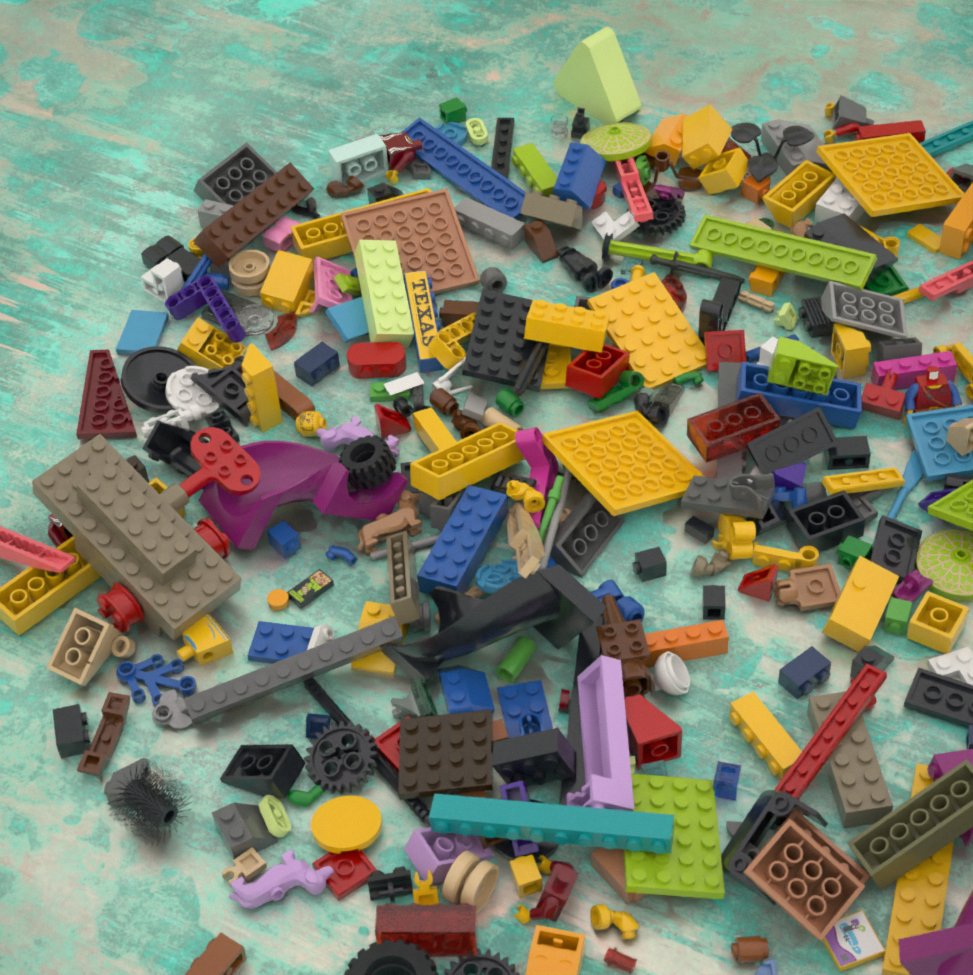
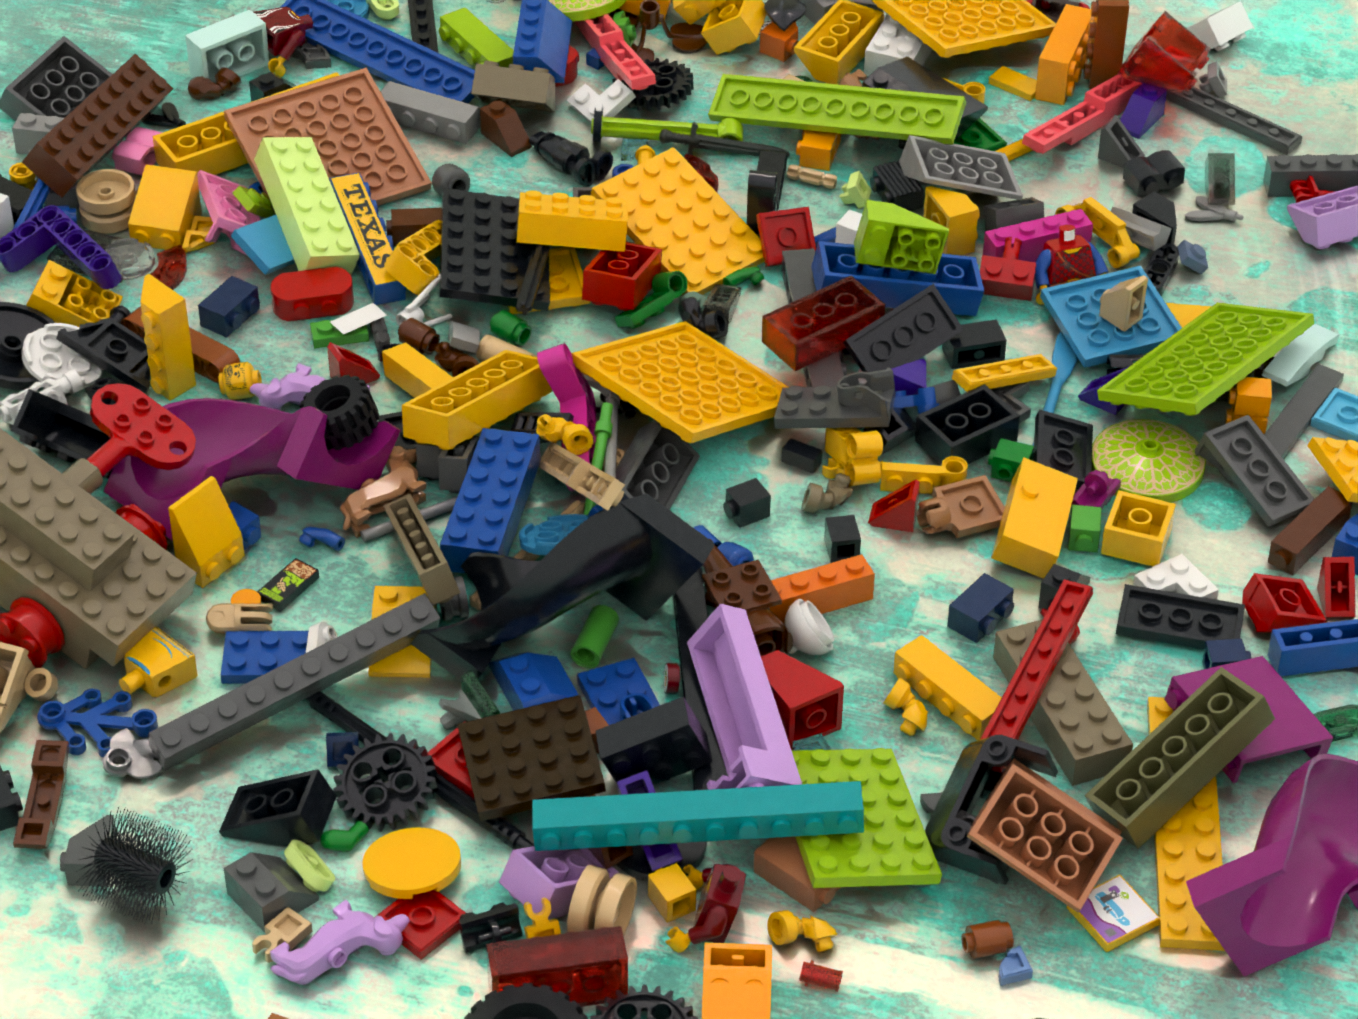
camera: 15 degrees left, 5 degrees down
black pin [393,397,413,417] -> none
magenta slope [654,184,685,200] -> none
clear blue panel [713,761,741,800] -> none
none -> yellow slope [168,476,245,588]
none -> tan arm [206,603,273,634]
none -> yellow arm [883,677,928,736]

